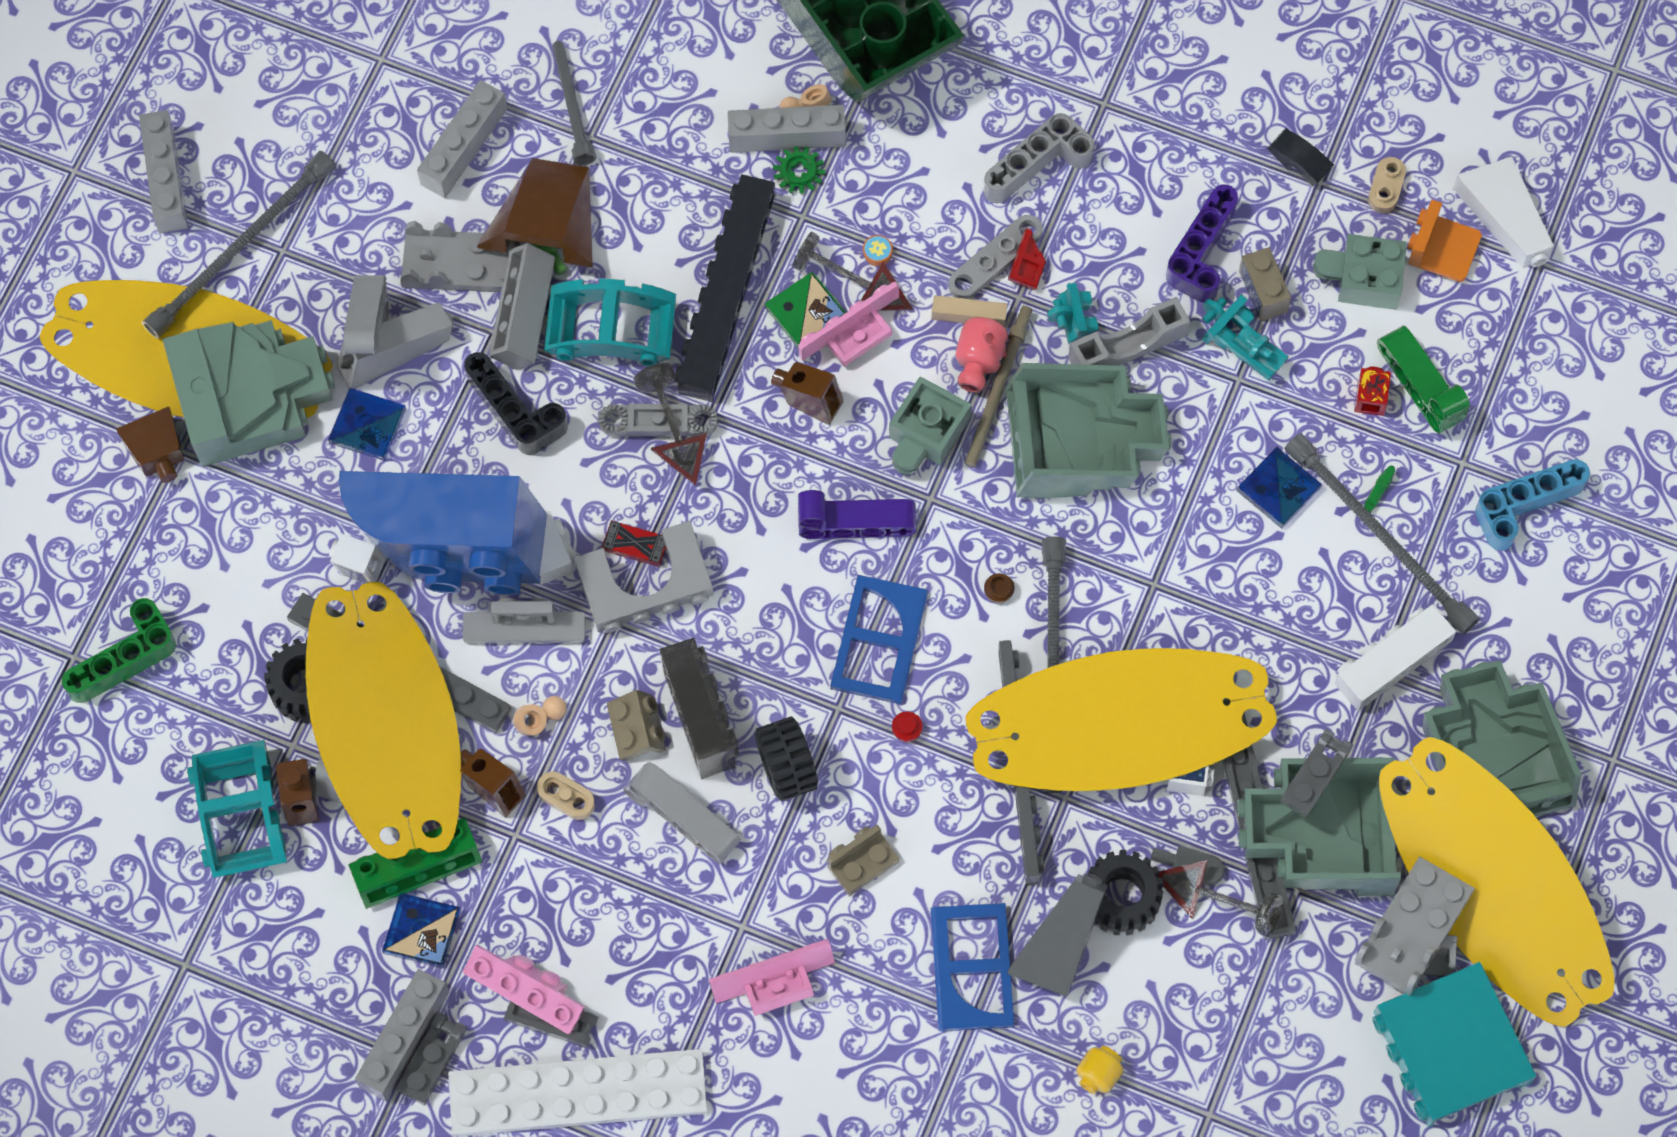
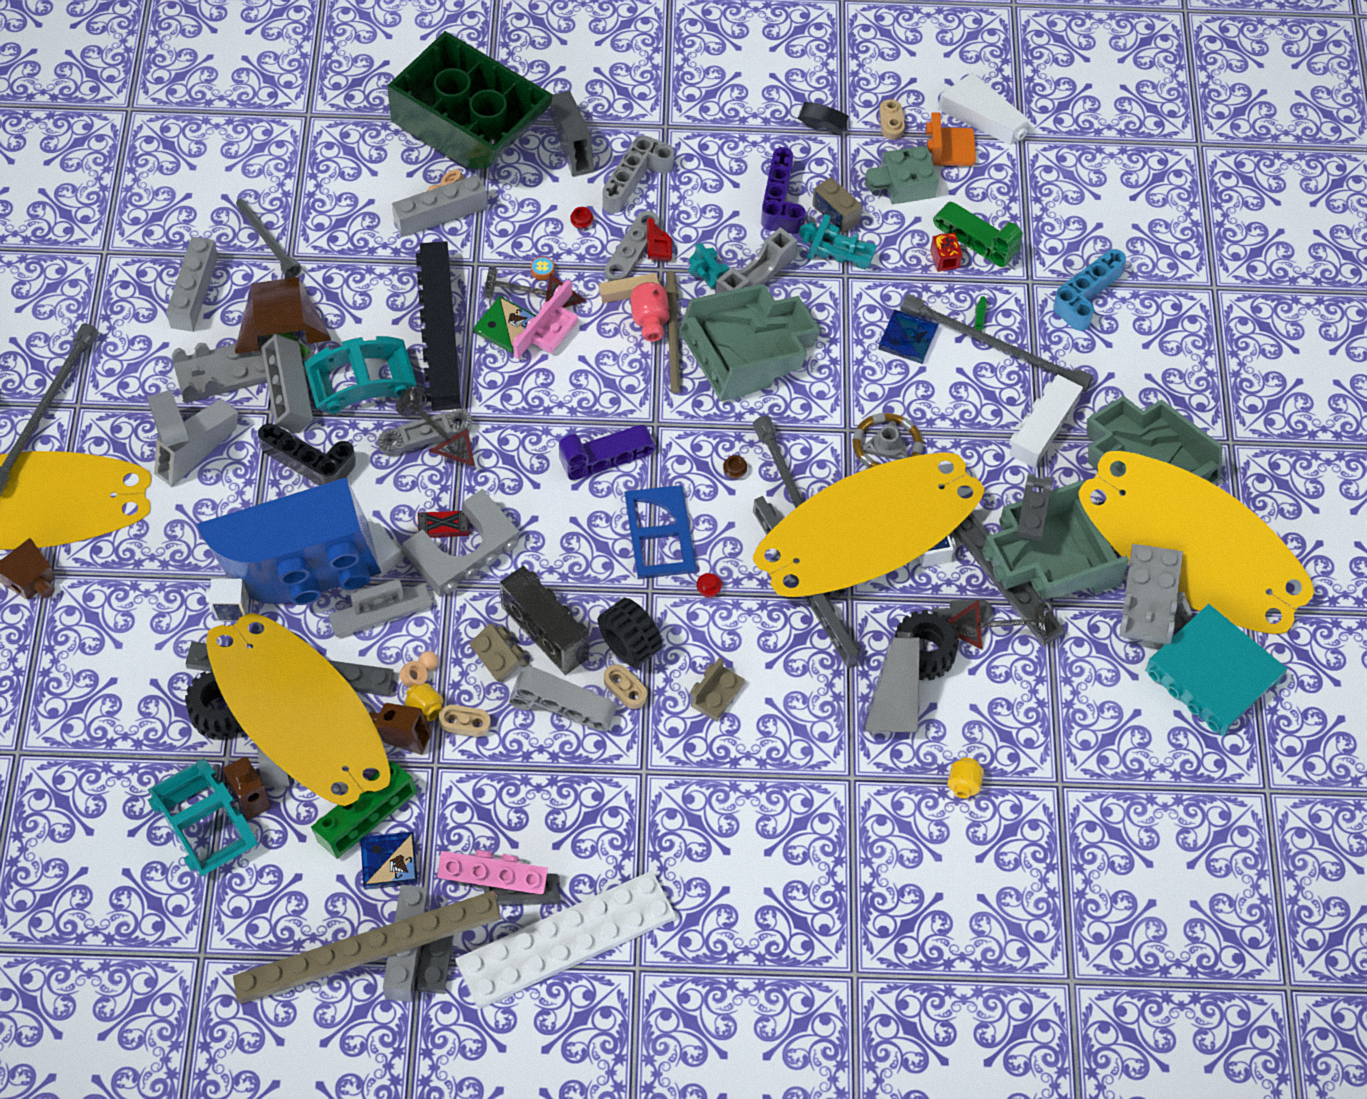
camera: 25 degrees left, 10 degrees down
green beam [62,598,176,703] -> none
sand green panel [163,320,335,467] -> none
clear blue tile [328,388,406,461] -> none
bright pink bracket [709,939,835,1016] -> none
reddish brown torso [771,362,844,425] -> none
green gear [773,146,825,194] -> none
sand green brick [889,376,972,475] -> none
blue window [930,903,1014,1032] -> none
none -> dark tan plate [233,891,502,1004]
none -> yellow head [405,683,443,722]
none -> dark grey slope [550,91,594,177]
none -> red plate [570,207,593,229]
none -> tan plate [604,664,647,709]
none -> light grey piece [852,413,923,468]

